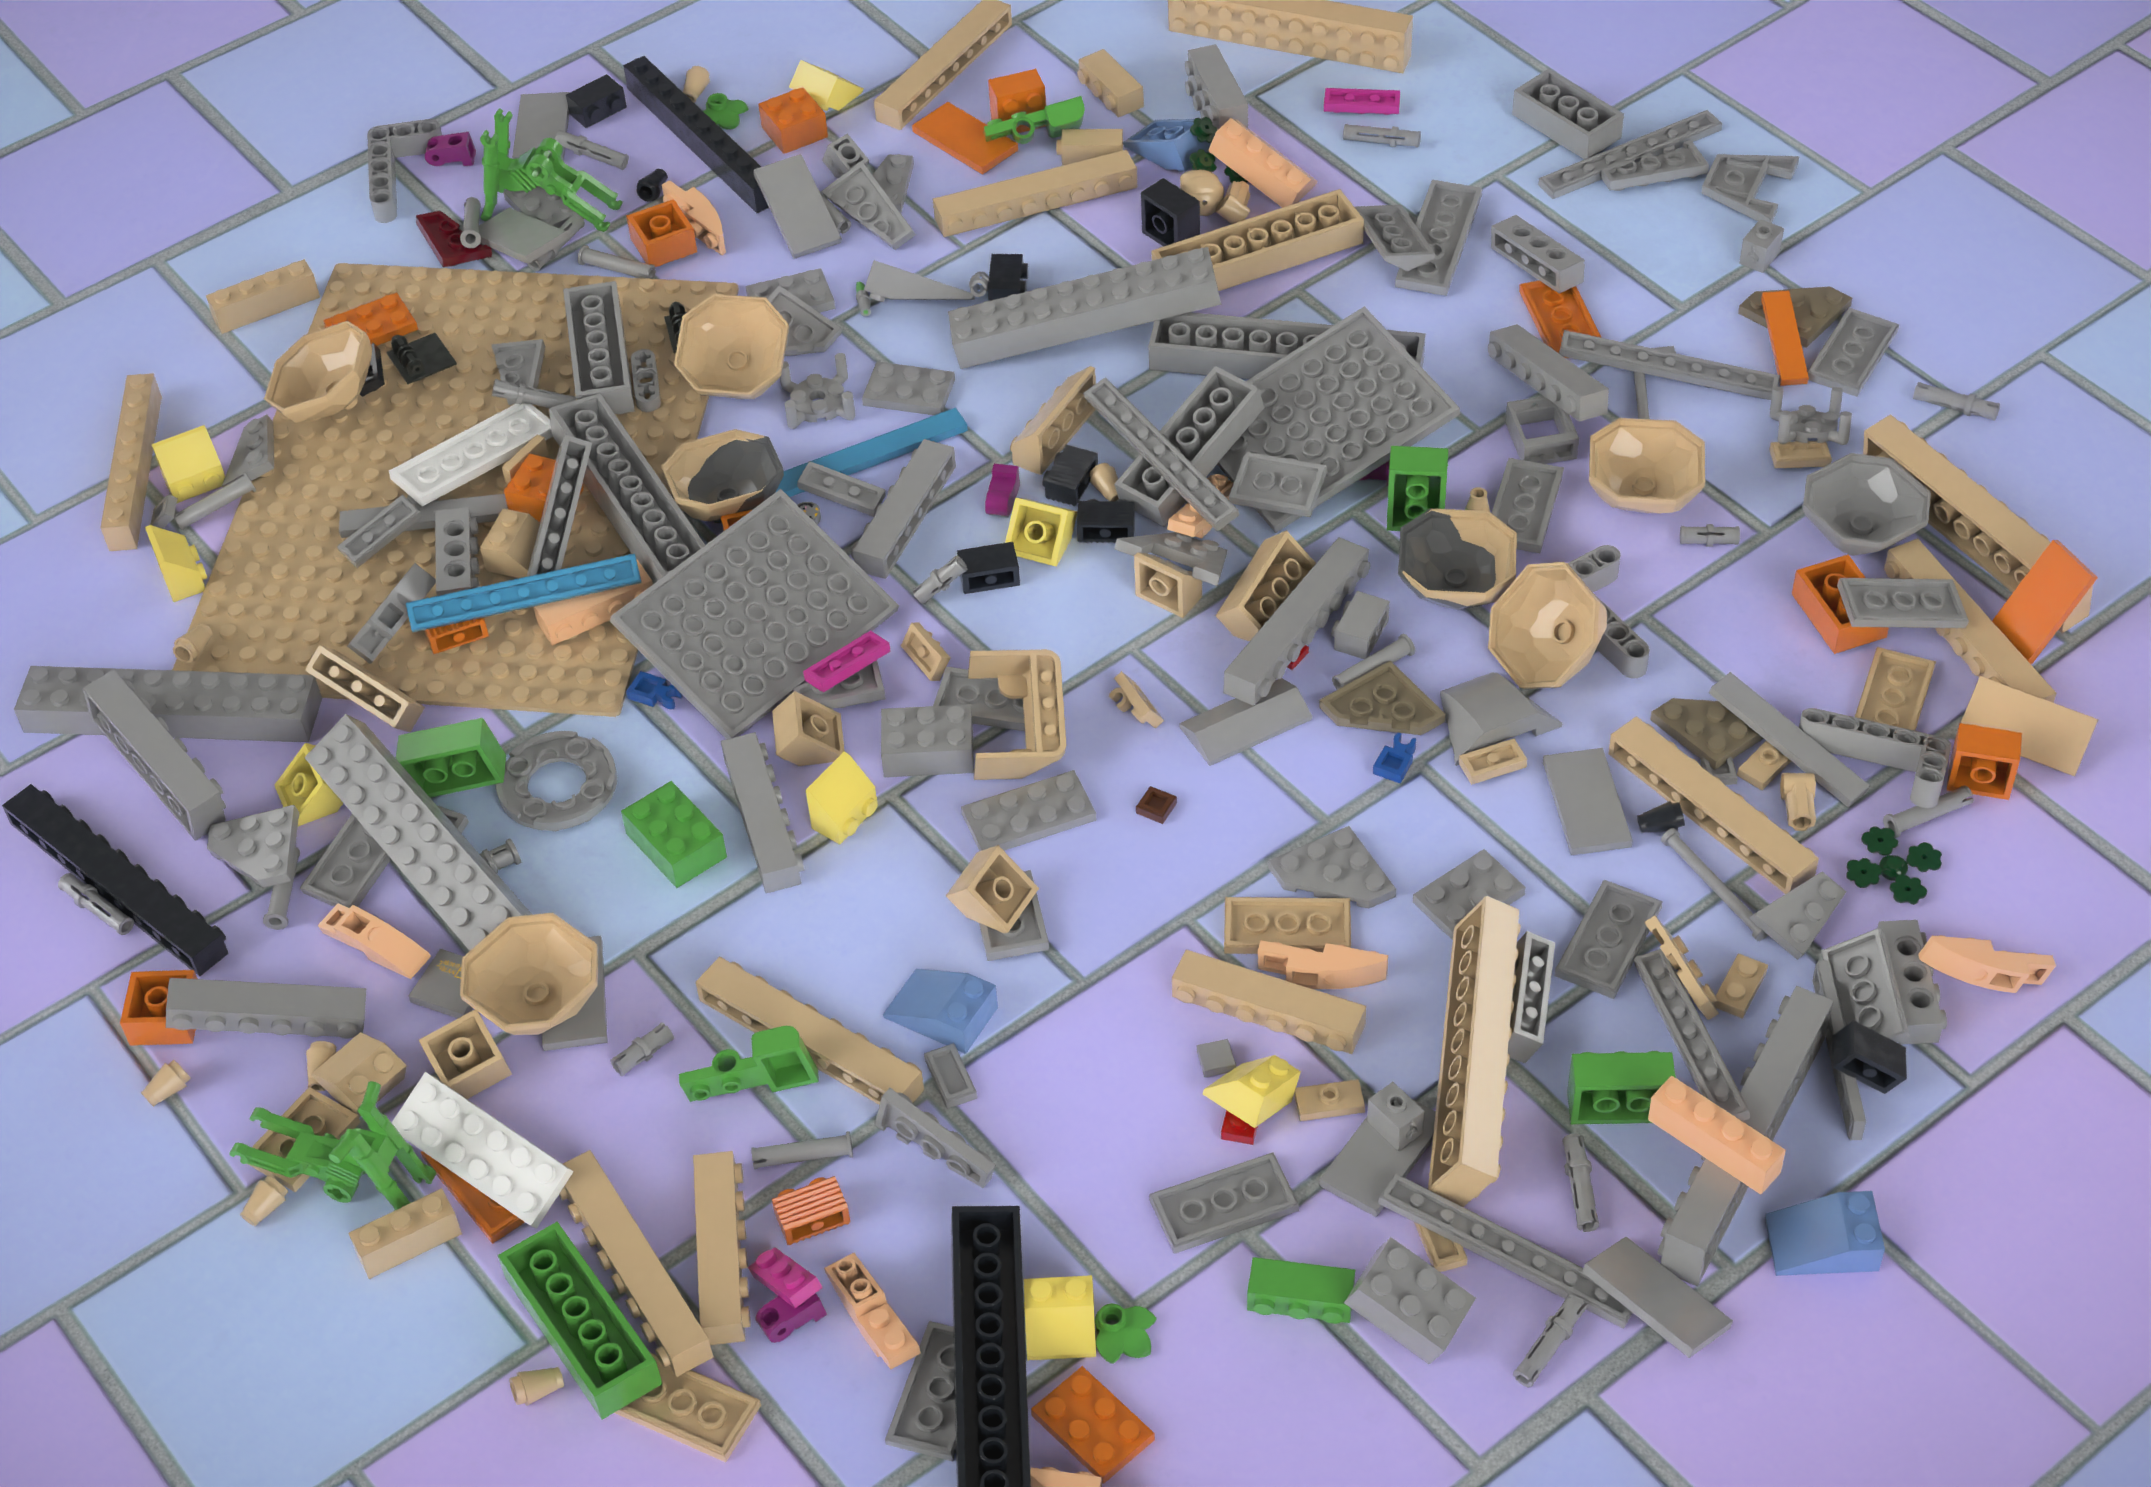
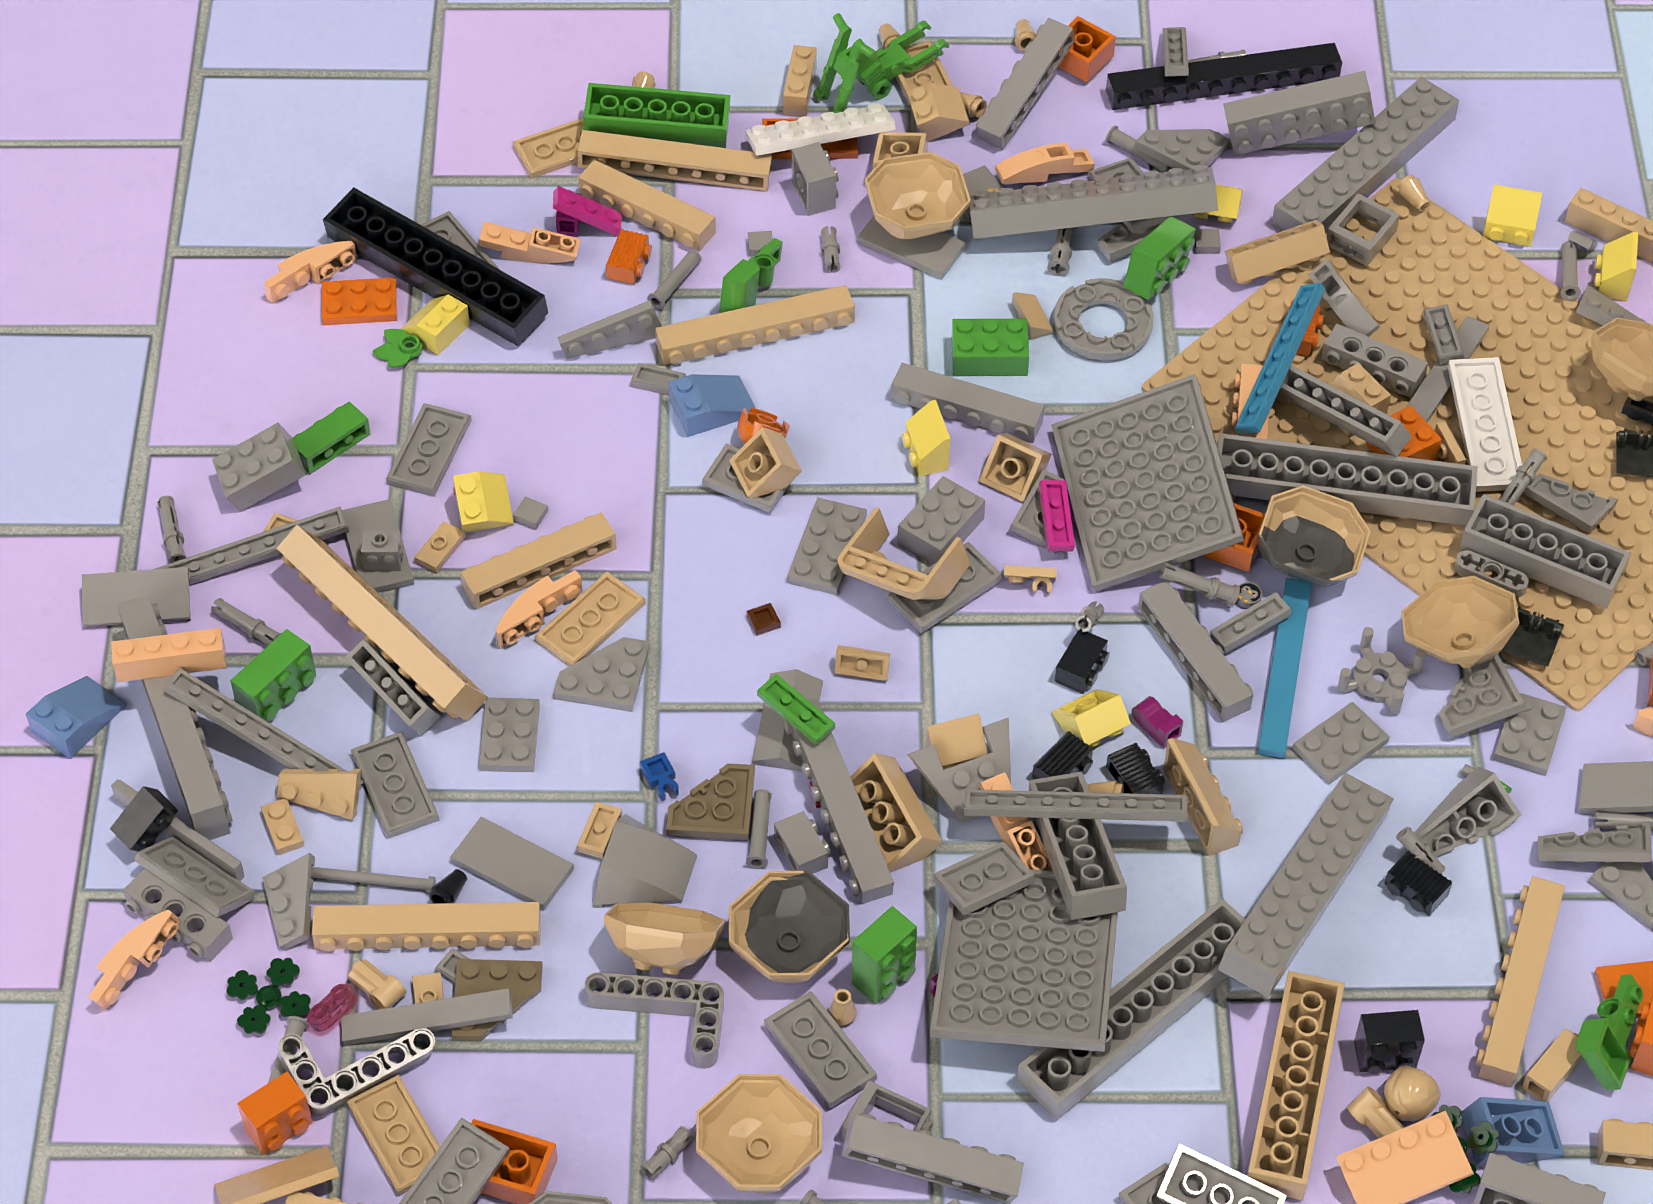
camera: 125 degrees right, 5 degrees up
none -> clear pink plate [307,984,358,1032]
none -> orange cylinder [737,408,790,444]
none -> light grey tile [747,231,773,256]
none -> bright green plate [757,674,836,746]
none -> light grey brick [792,142,839,216]
none -> tan slope [1012,292,1053,339]
none -> light grey pin [1159,562,1240,608]
none -> light grey tile [1162,27,1189,76]
none -> light grey window [1326,194,1400,266]

